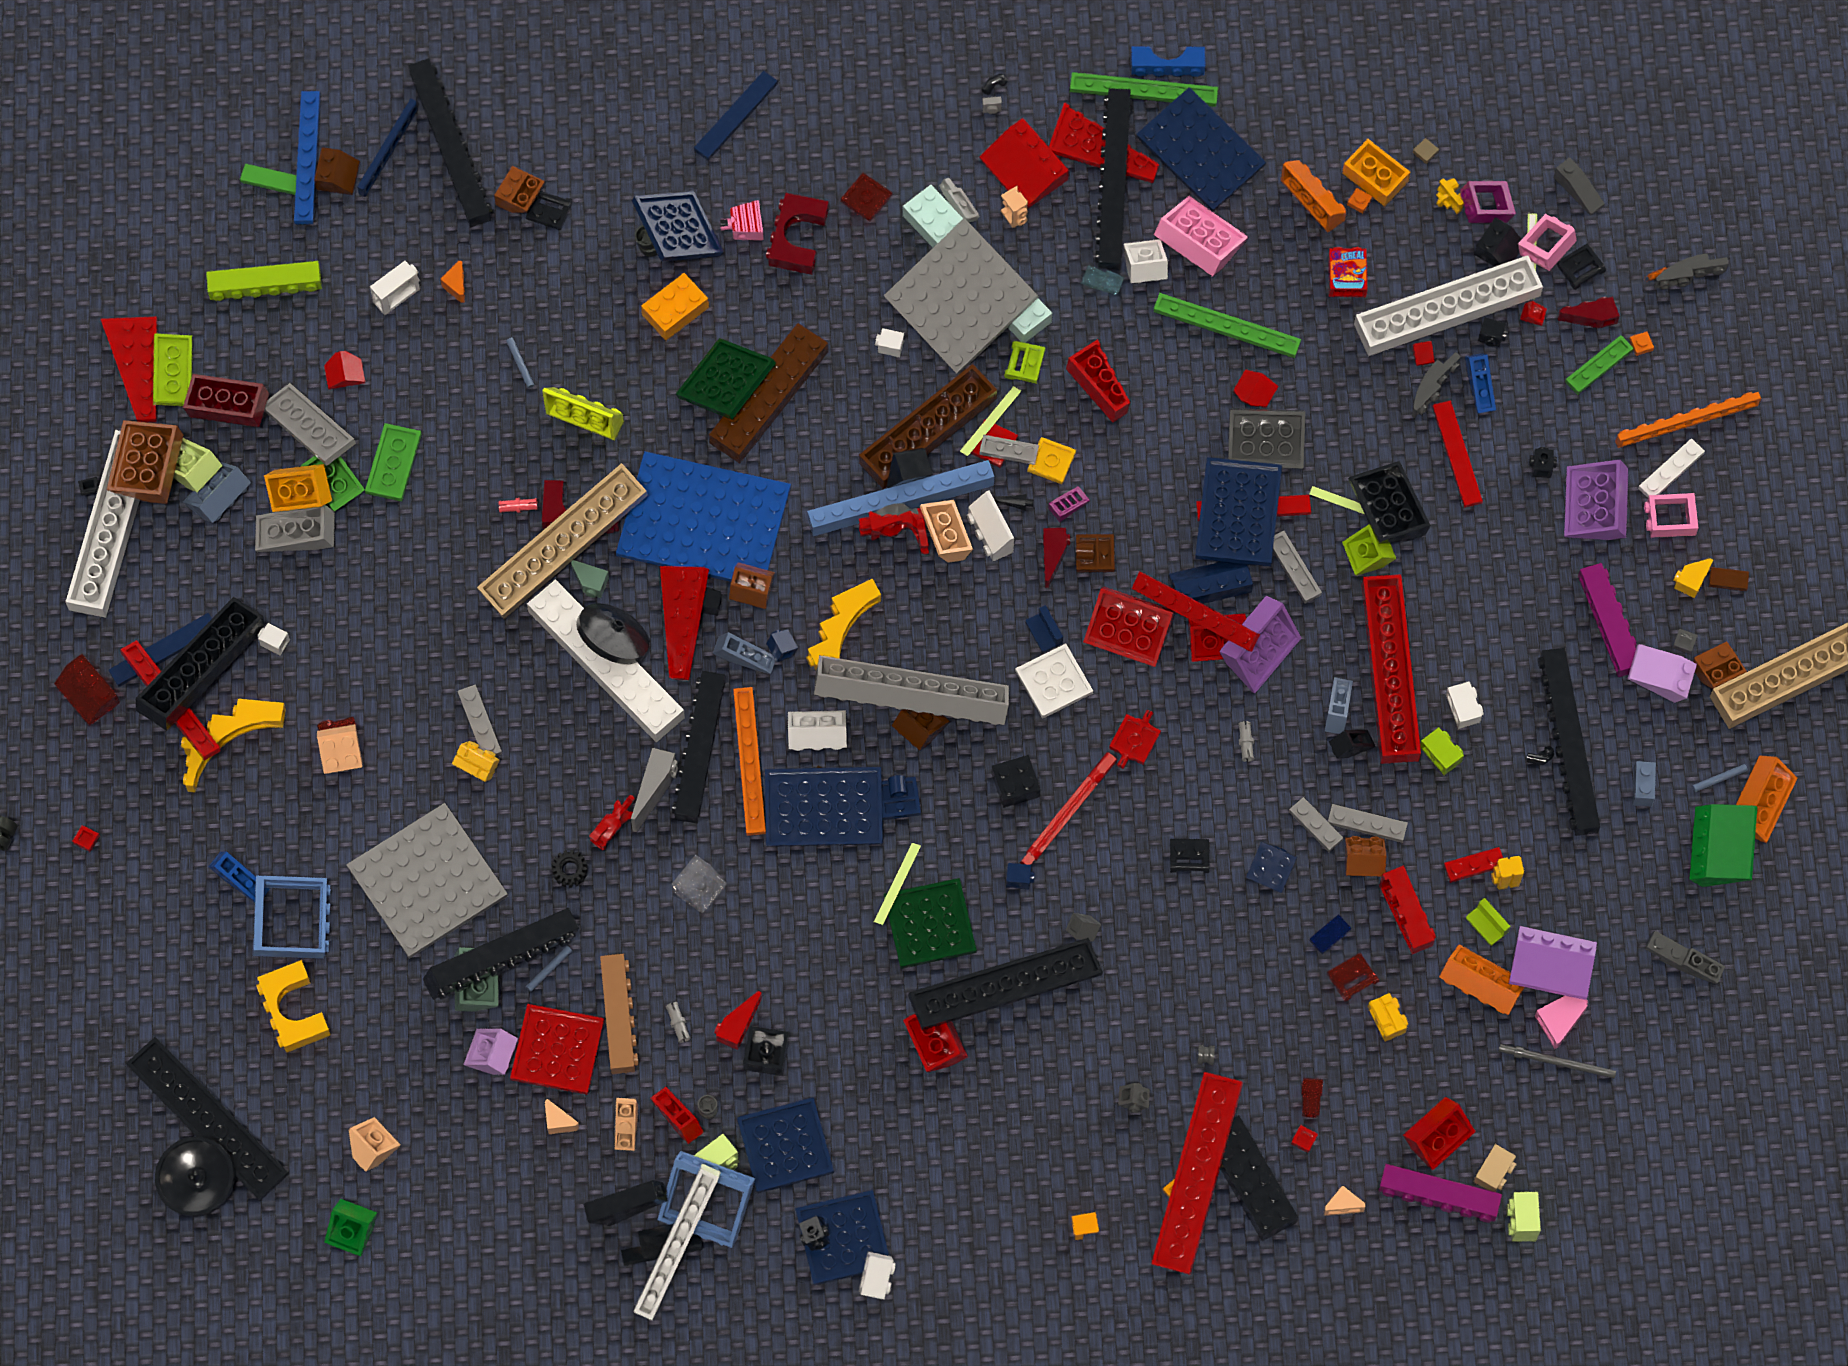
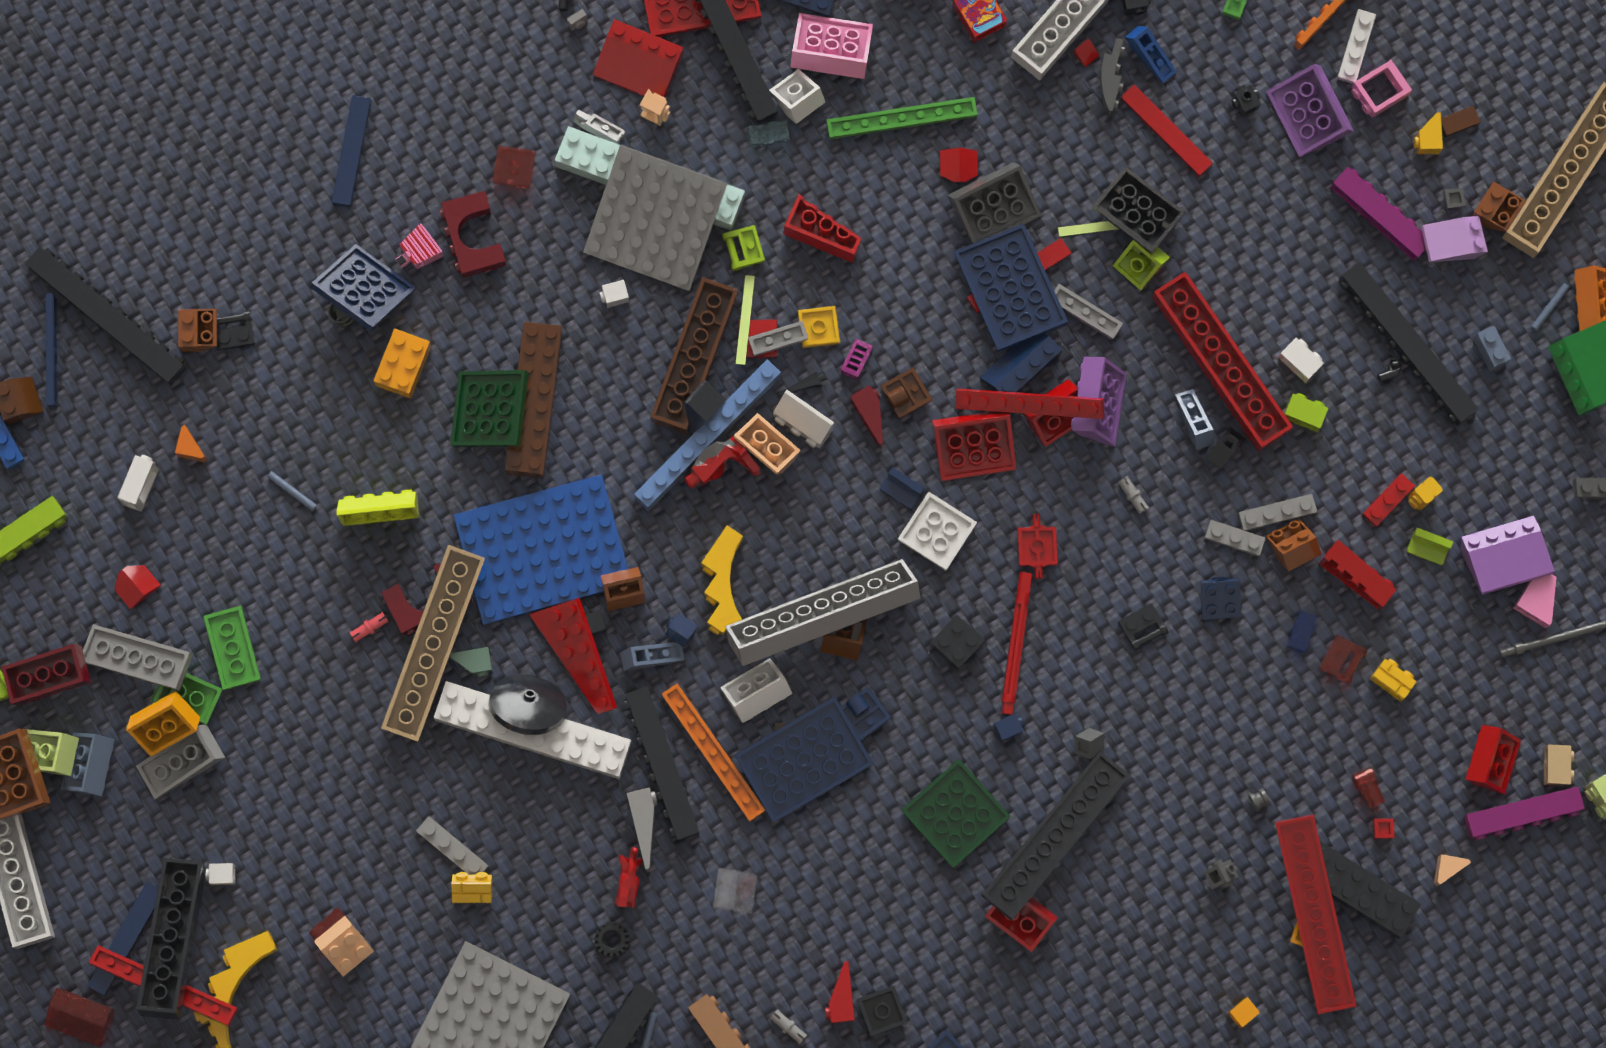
camera: 35 degrees left, 10 degrees up
yellowish green sticker [874,843,921,925] -> none
orange slope [1440,944,1525,1015] -> none

